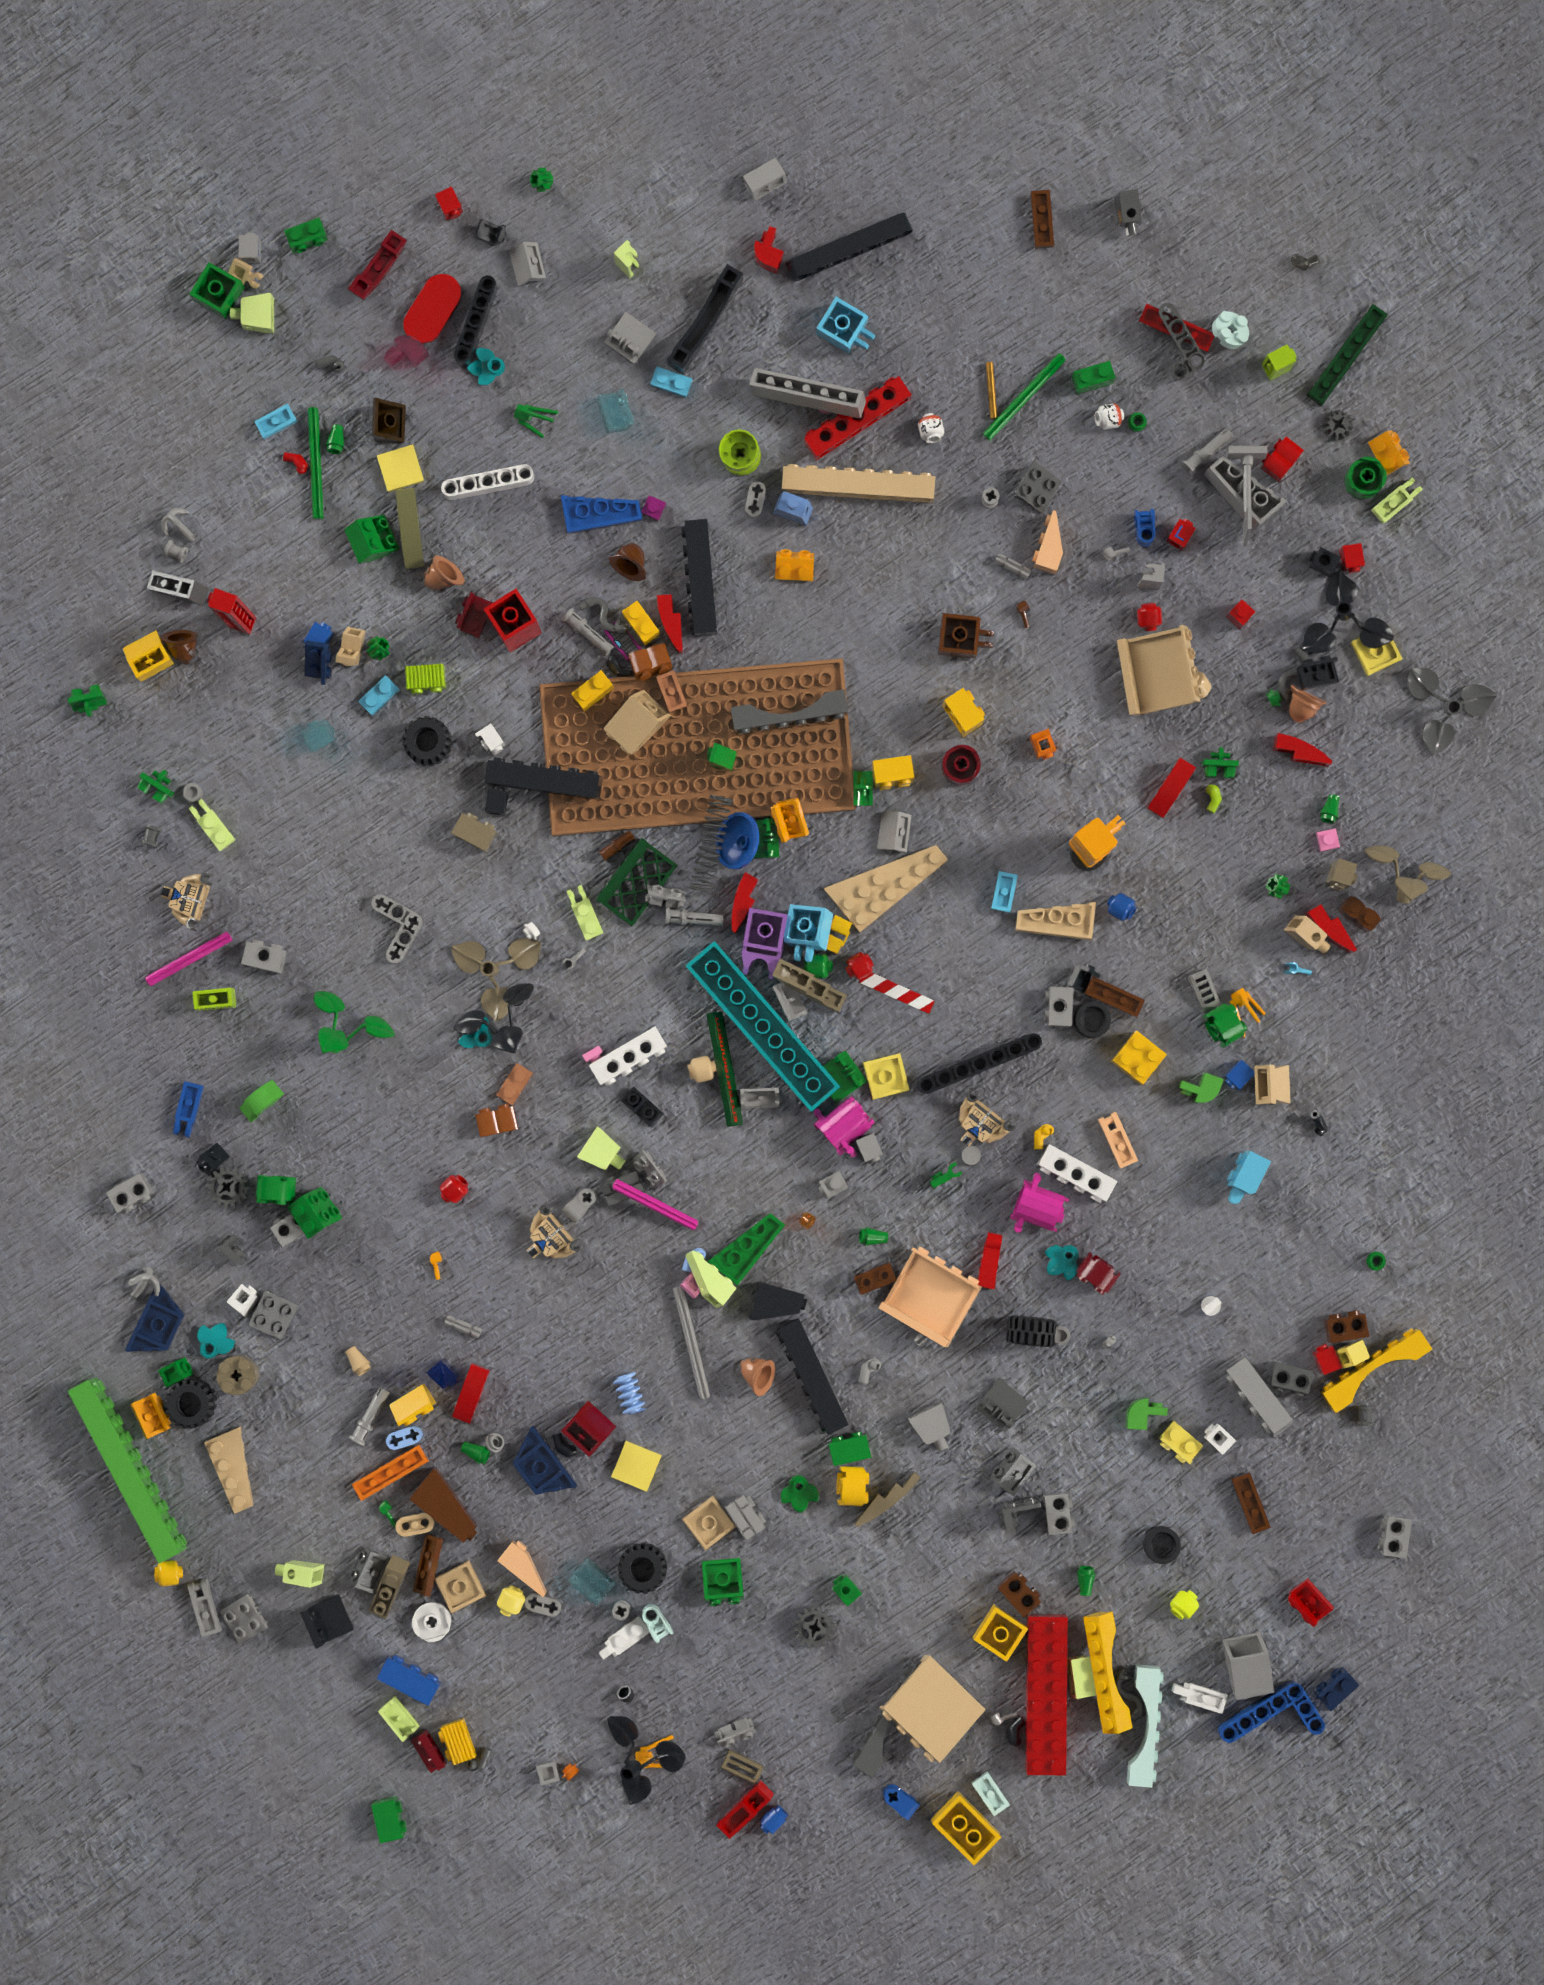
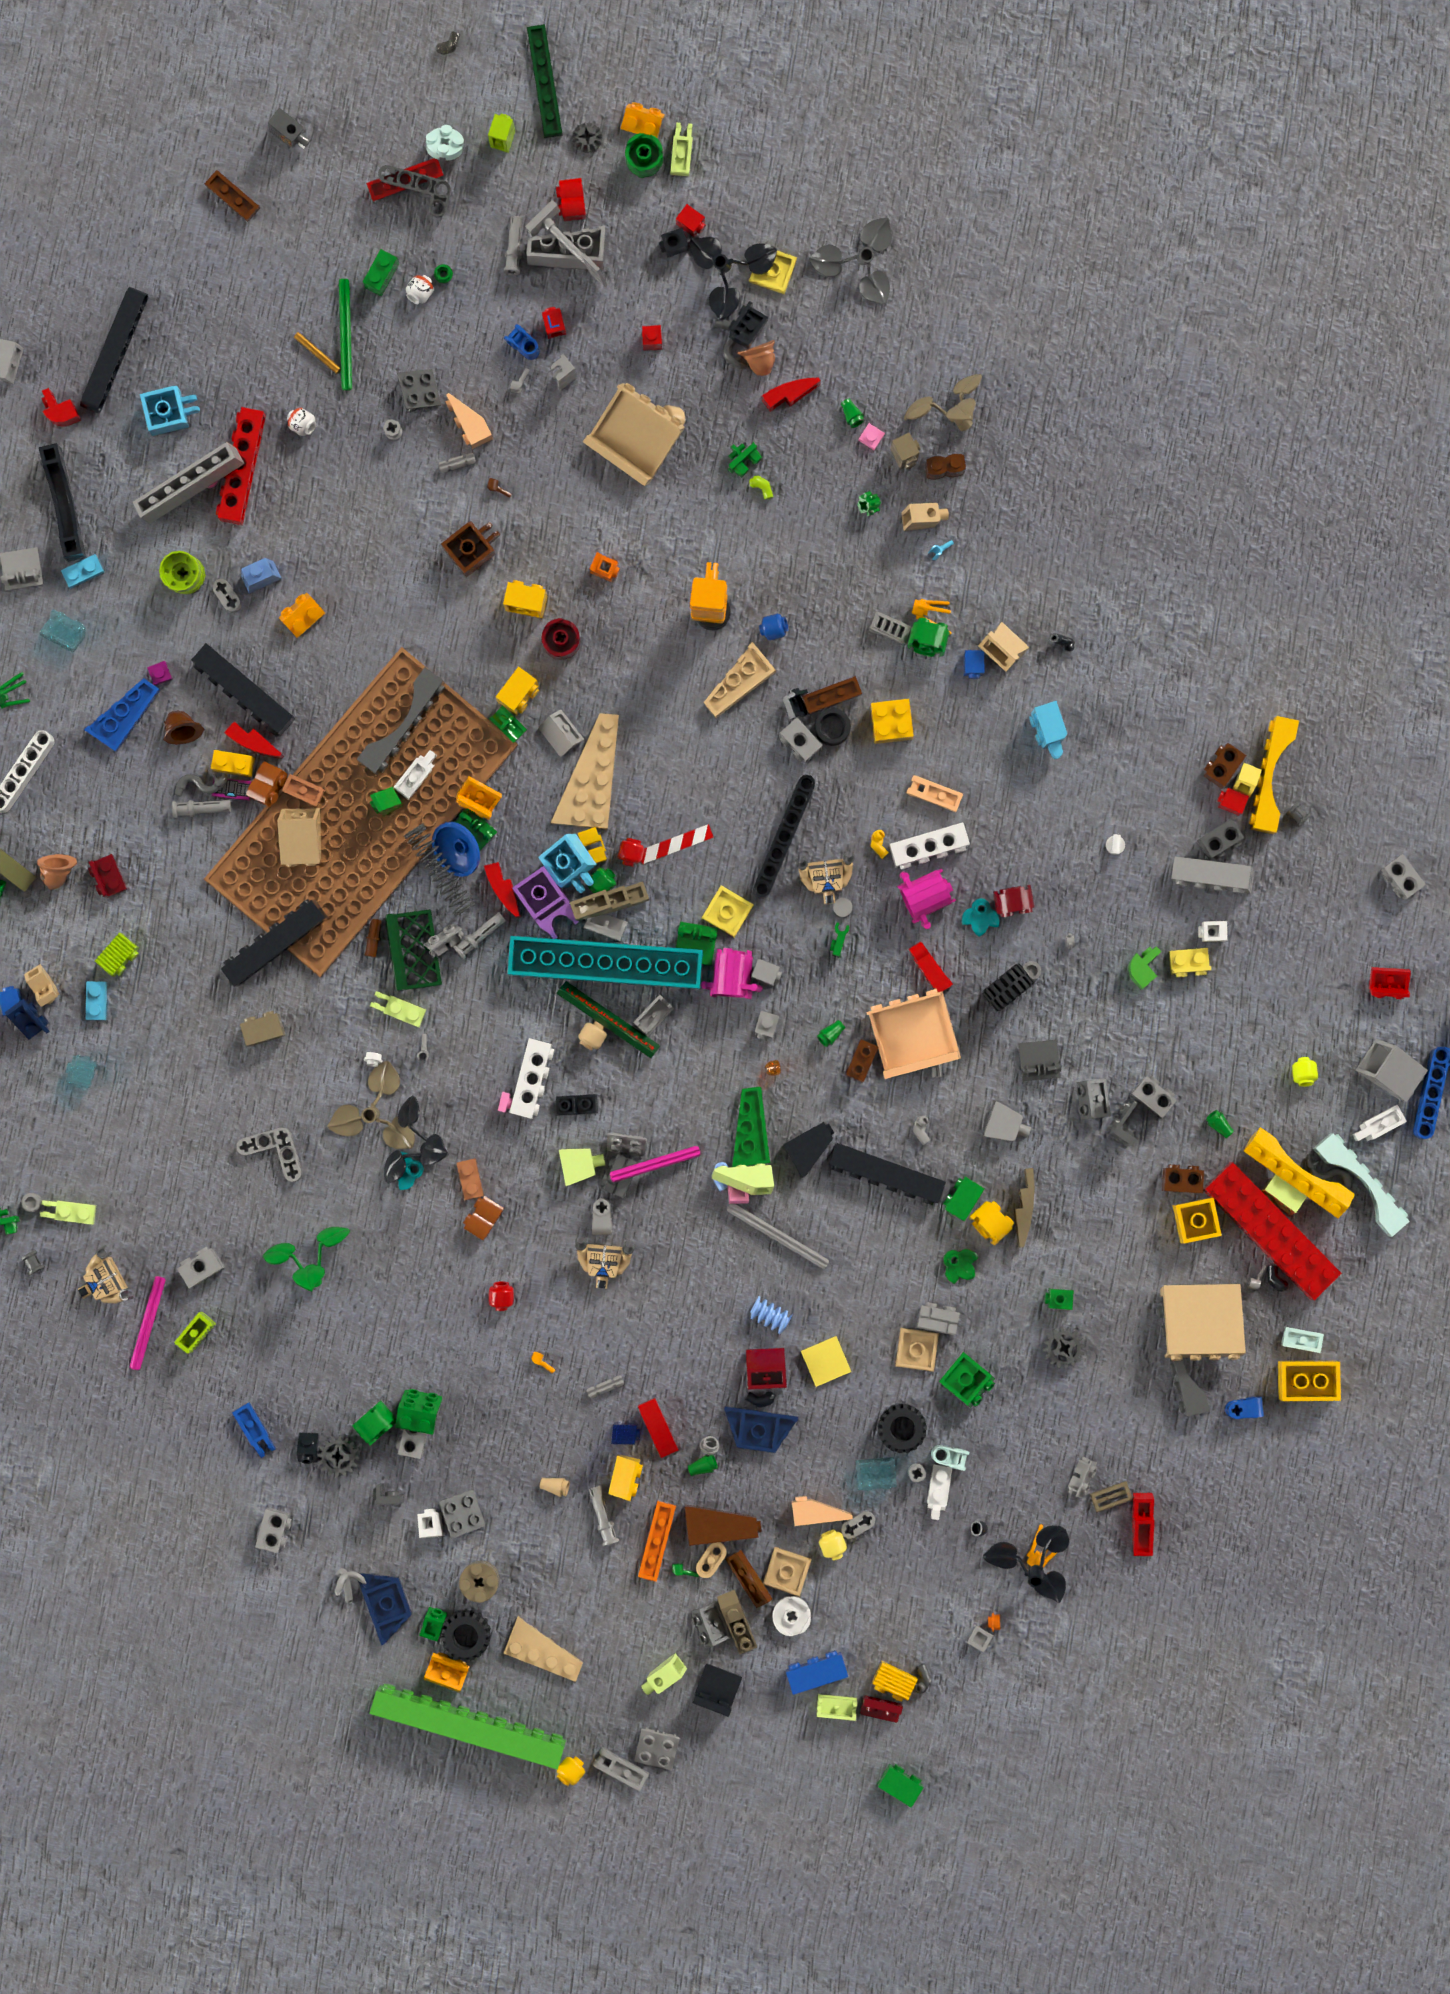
camera: 45 degrees left, 0 degrees up
teal plate [197,1323,235,1359] -> none
bright green brick [239,1080,284,1123] -> none
green gear [366,636,390,661] -> none
light blue beam [386,1426,423,1450] -> none
black tyre [402,716,452,766] -> none
white brick [475,724,505,755] -> none
red brick [484,588,542,653] -> none
black brick [485,786,509,816] -> none
yellow brick [571,670,614,712] -> none
black arm [606,655,631,677] -> none
nougat piece [740,1357,775,1397] -> none
blue brick [759,1804,788,1834] -> none
tan brick [782,464,935,503] -> none
medium azure plate [991,871,1018,913] -> none
red head [1137,603,1162,631] -> none
black tyre [1143,1526,1181,1564] -> none
red slope [1147,758,1196,818] -> none
bright green brick [1177,1073,1224,1103] -> none
reddish brown plate [1231,1472,1271,1534] -> none
green plate [1266,689,1282,707] -> none
red slope [1305,904,1357,953] -> none
green plate [1366,1251,1386,1271] -> none
none -> white hinge [393,750,437,800]

